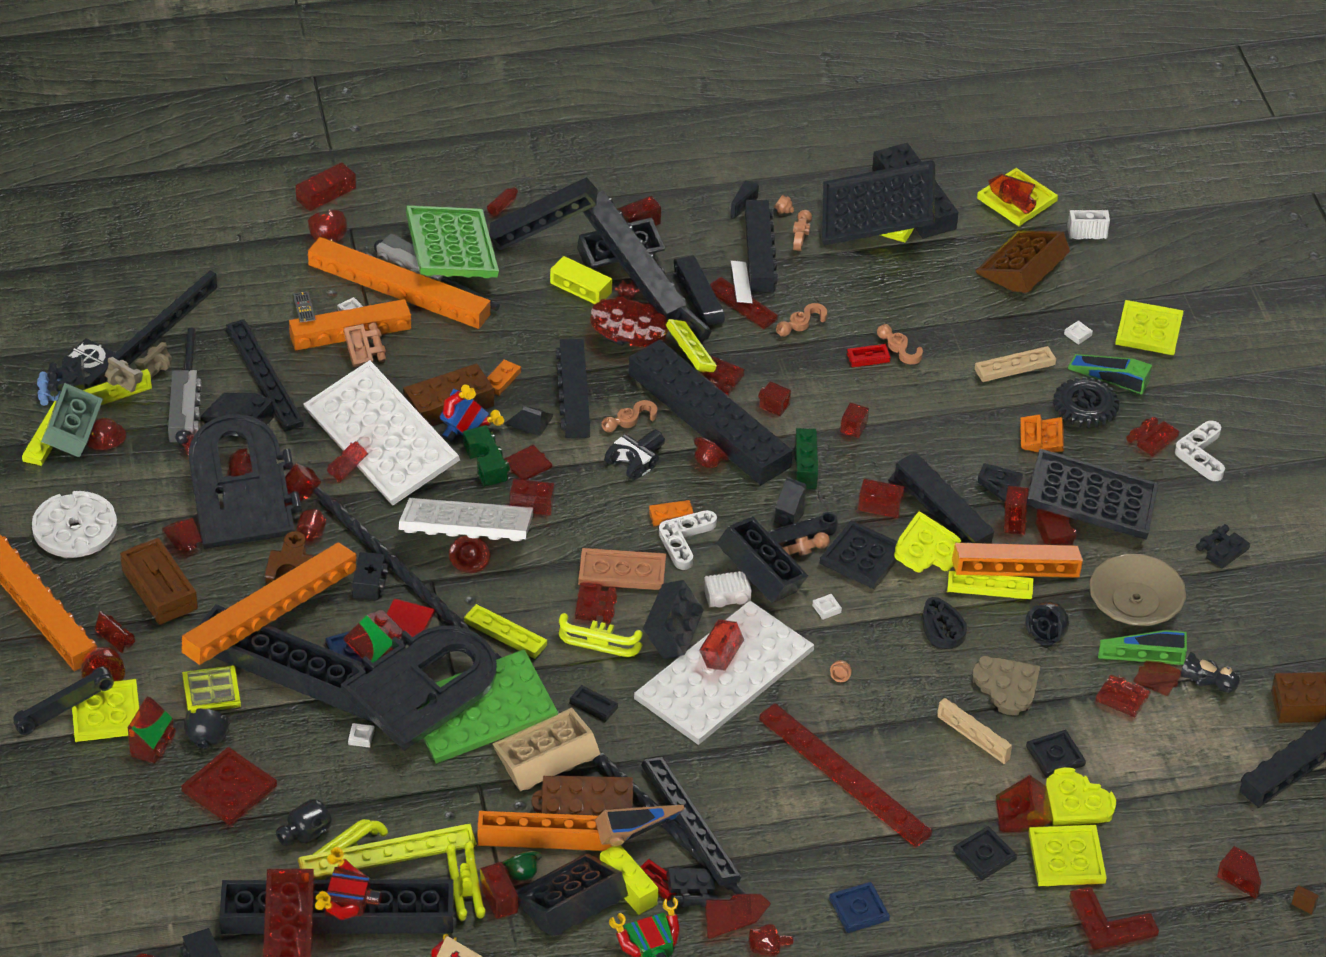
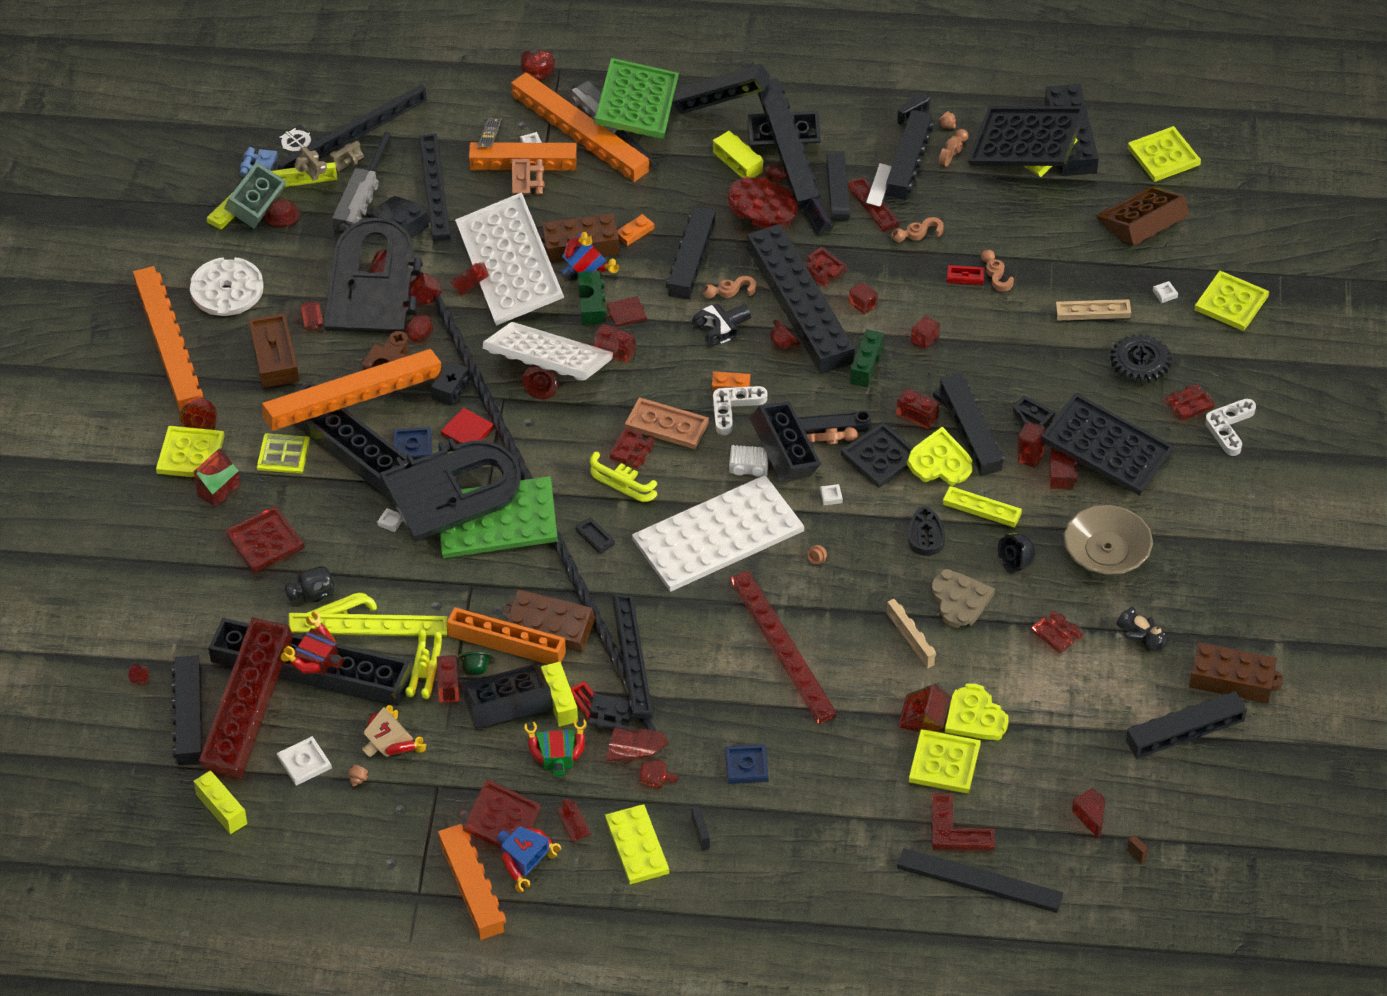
camera: 20 degrees right, 5 degrees up
black piece [13,667,114,735] -> none
black plate [47,356,85,397] -> none
clear red hinge [94,611,136,653] -> none
black cylinder [184,708,230,749] -> none
clear red brick [296,162,356,211] -> none
clear red slope [344,610,406,663] -> none
neon yellow plate [464,604,547,659] -> none
clear red cylinder [487,187,518,216] -> none
tan slope [493,708,600,791] -> none
black slope [504,406,553,436] -> none
slope [595,805,685,846] -> none
clear red slope [616,196,661,226] -> none
black brick [643,580,704,659] -> none
neon yellow plate [666,319,717,372] -> none
clear red piece [699,619,744,671] -> none
black slope [774,478,806,526] -> none
orange brick [952,543,1083,577] -> none
black tile [953,826,1017,880] -> none
clear red panel [988,174,1036,214] -> none
orange slope [1021,415,1064,452] -> none
black tile [1026,729,1086,778] -> none
white brick [1067,210,1110,239] -> none
slope [1068,354,1152,394] -> none
bright green slope [1098,630,1187,665] -> none
clear red piece [1133,660,1181,696] -> none
black plate [1196,524,1250,569] -> none

